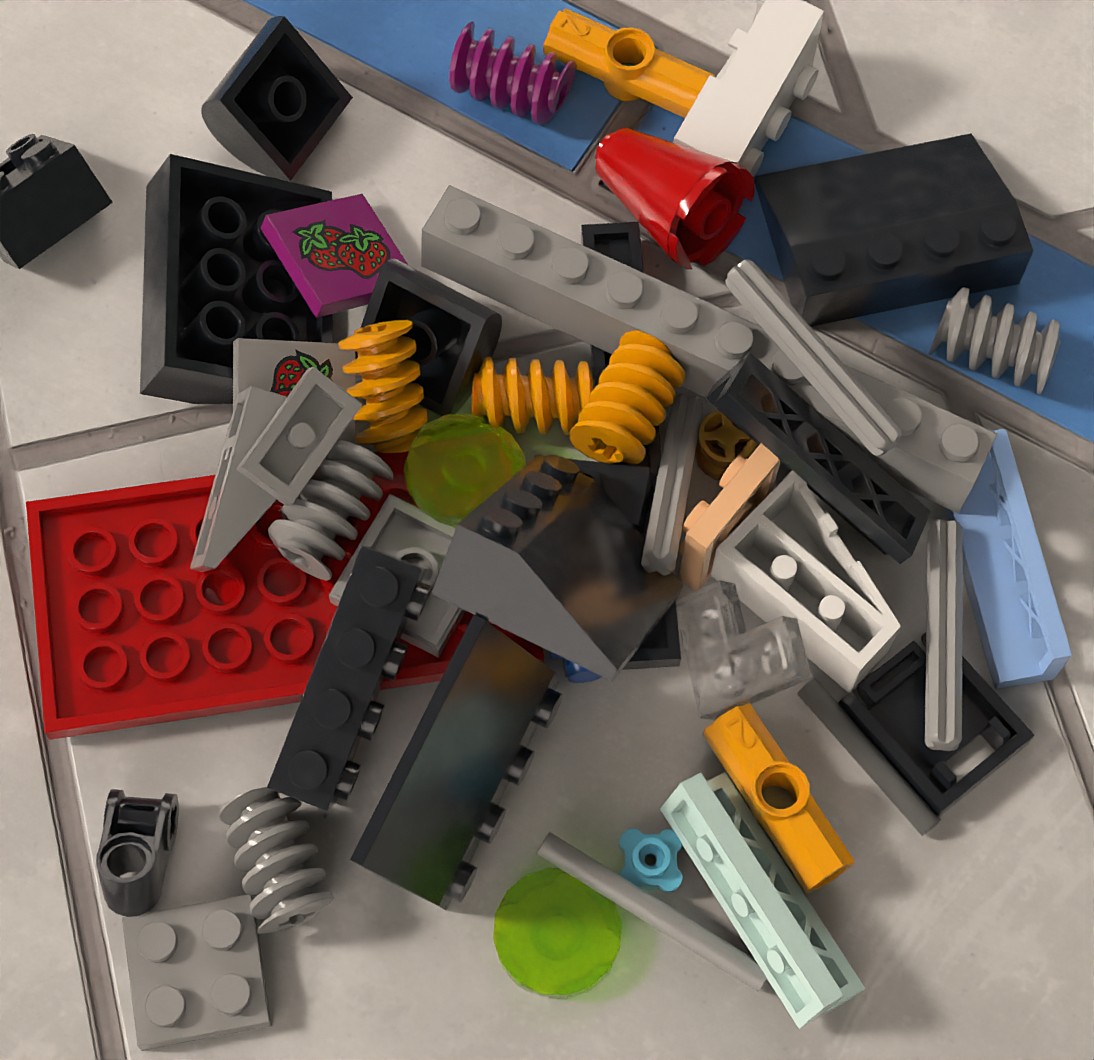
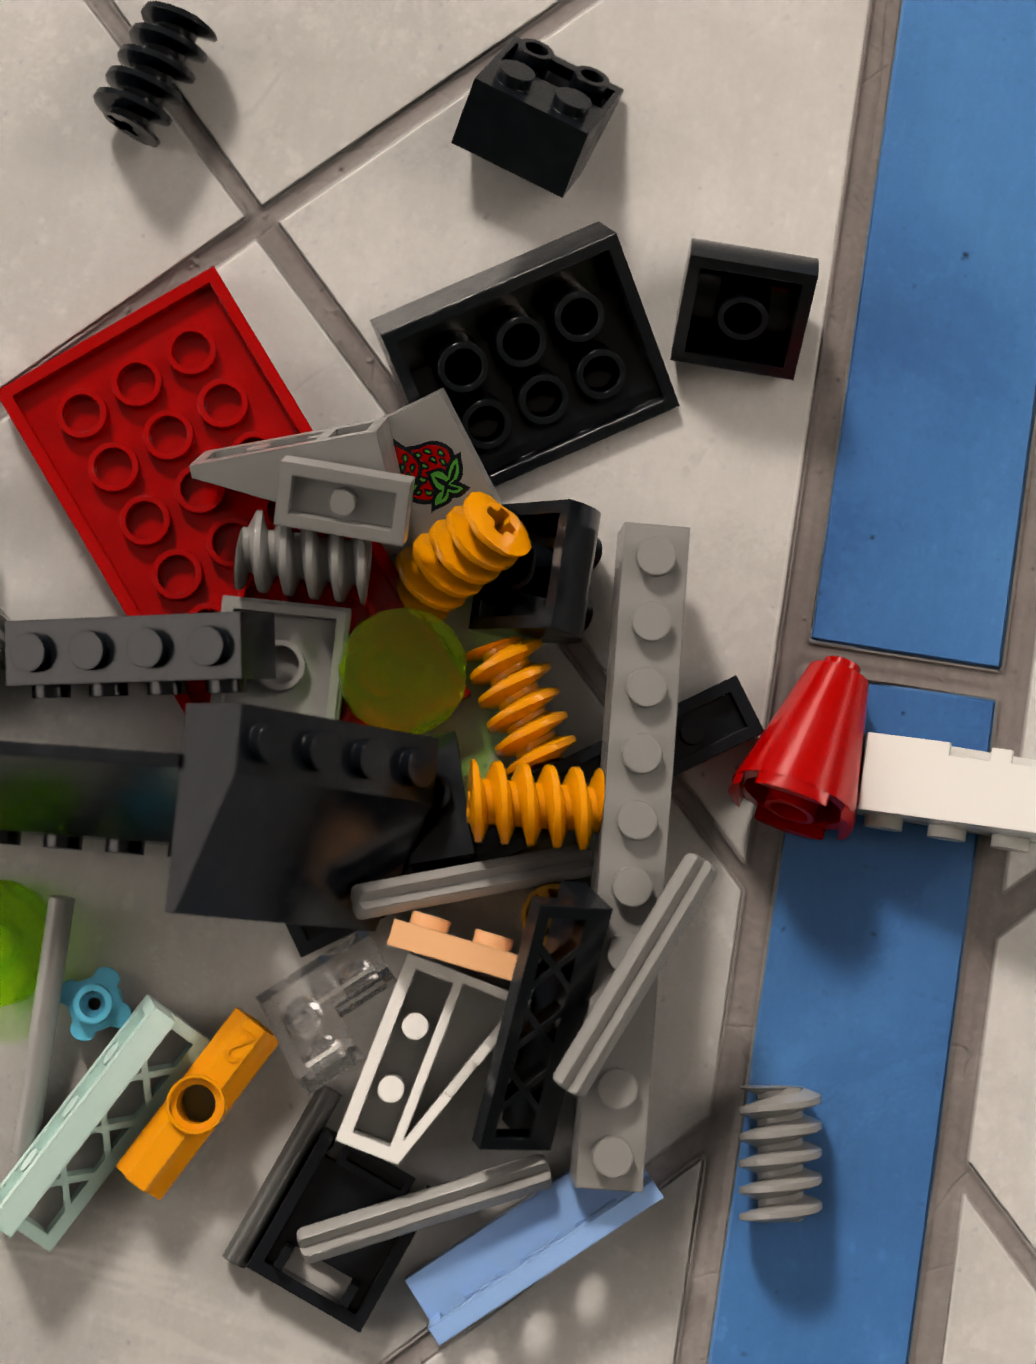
camera: 65 degrees right, 15 degrees up
magenta tile [261,193,408,318] -> none
magenta piece [449,21,577,126] -> none
light orange piece [543,8,715,118] -> none
black slope [754,133,1033,327] -> none

